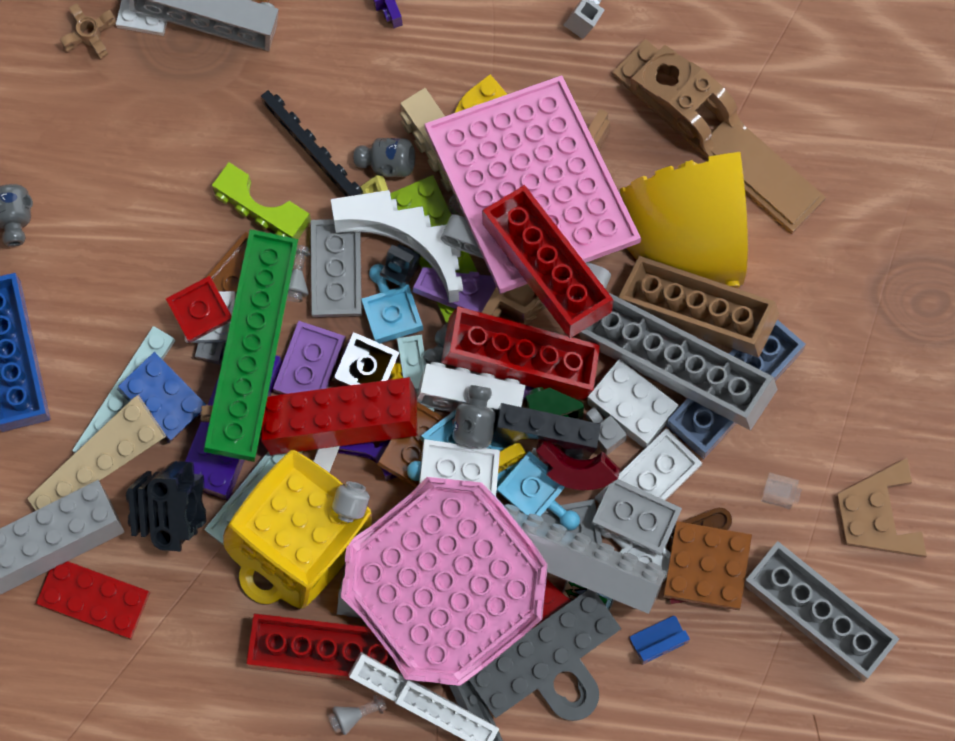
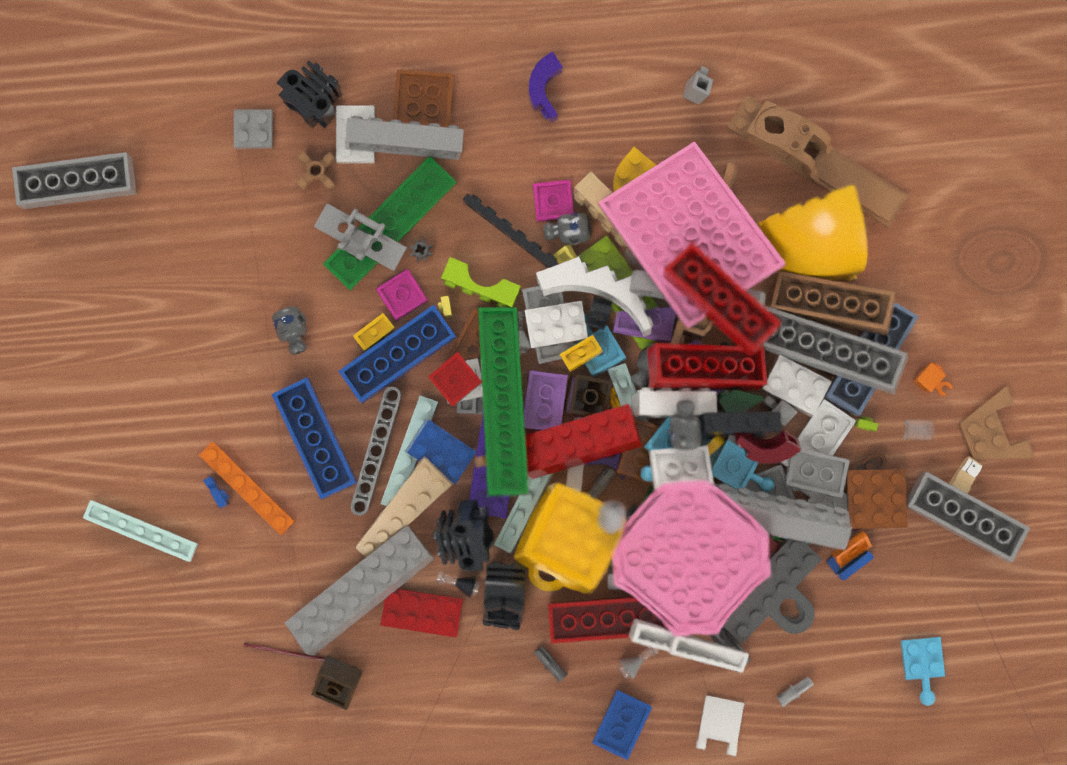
camera: 15 degrees left, 10 degrees up
none -> light grey piece [314,204,407,271]
none -> green plate [323,156,457,291]
none -> blue brick [339,305,457,404]
none -> light grey beam [351,387,402,516]
none -> yellow plate [353,313,395,351]
none -> dark pink tile [376,268,428,321]
none -> dark grey gear [410,239,433,263]
none -> piece [436,571,481,598]
none -> light yellow plate [438,296,453,318]
none -> black piece [483,561,526,623]
none -> black axle [483,617,521,630]
none -> white plate [525,301,588,349]
none -> dark pink tile [533,180,574,222]
none -> dark grey axle [535,646,568,682]
none -> yellow plate [560,335,603,372]
none -> light grey axle [586,467,616,499]
none -> orange plate [832,531,872,568]
none -> lime plate [854,416,878,432]
none -> orange brick [912,362,952,397]
none -> tan leg [948,456,982,494]

